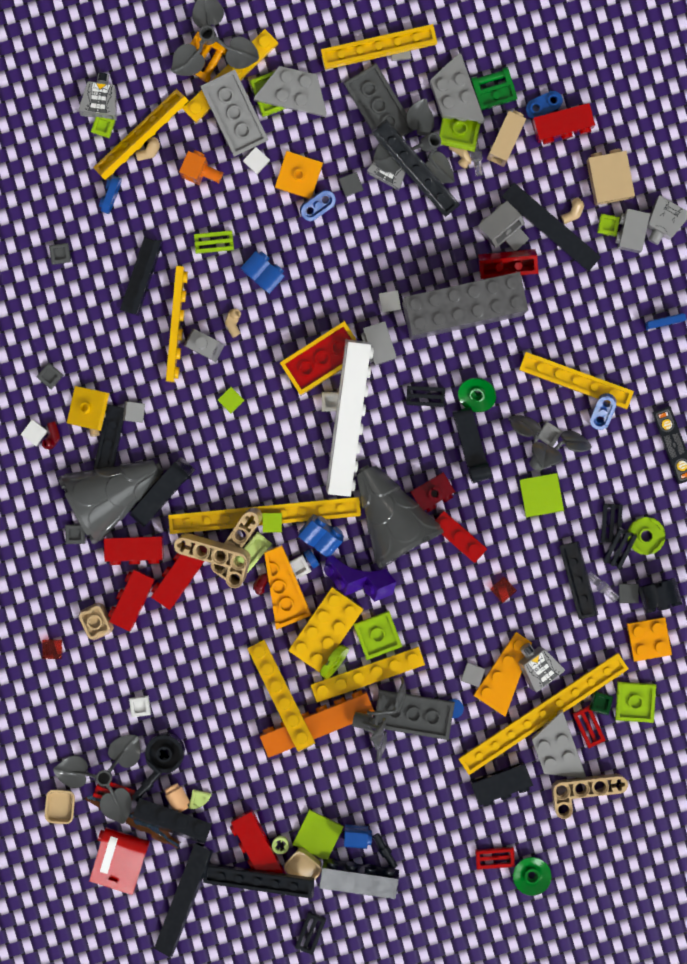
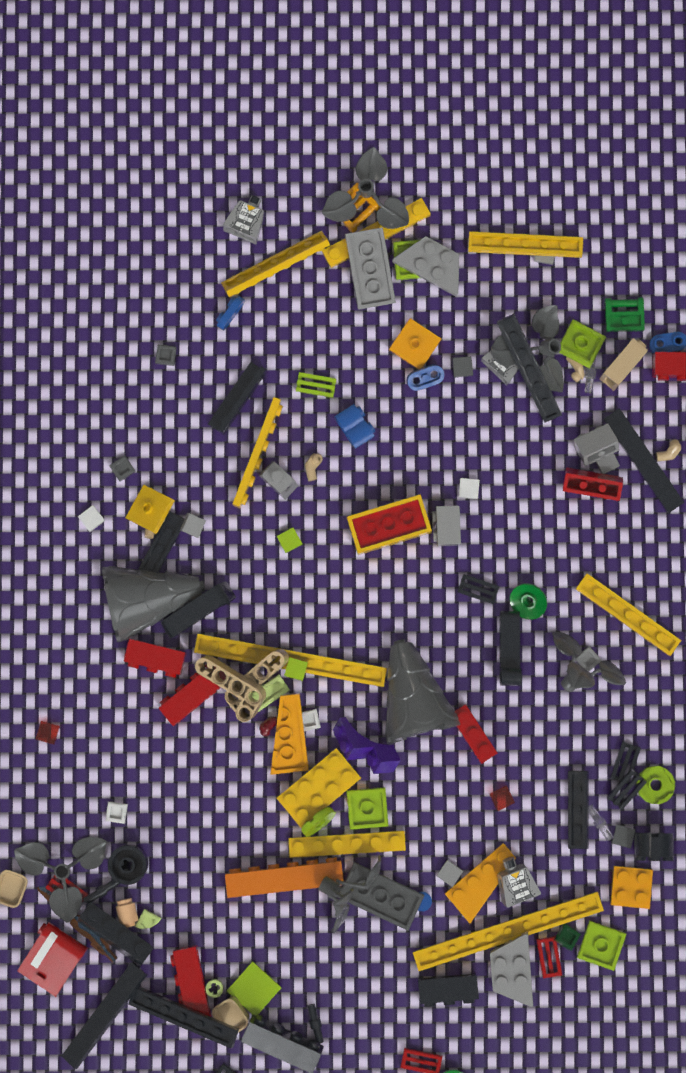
camera: 15 degrees right, 5 degrees down
dark red arm [42,421,60,450] -> none
dark grey tile [65,525,86,544] -> none
tan piece [78,603,114,640] -> none
lime tile [91,117,115,139] -> none
red brick [108,569,156,632] -> none
tan arm [136,137,160,161] -> none
orange brick [179,150,223,185] -> none
white tile [243,147,270,175] -> none
yellow plate [247,640,315,752] -> none
blue brick [298,514,344,557] -> none
blue tile [304,549,320,569] -> none
white tile [322,392,339,412] -> none
white brick [326,339,374,497] -> none
dark grey tile [343,63,413,143] -> none
blue brick [344,824,372,849] -> none
flat silver brick [402,272,528,341] -> none
dark red brick [410,472,455,513] -> none
light grey wing [430,53,485,124] -> none
lime tile [519,473,564,518] -> none
tan beam [551,774,628,819] -> none
plate [590,393,617,430] -> none

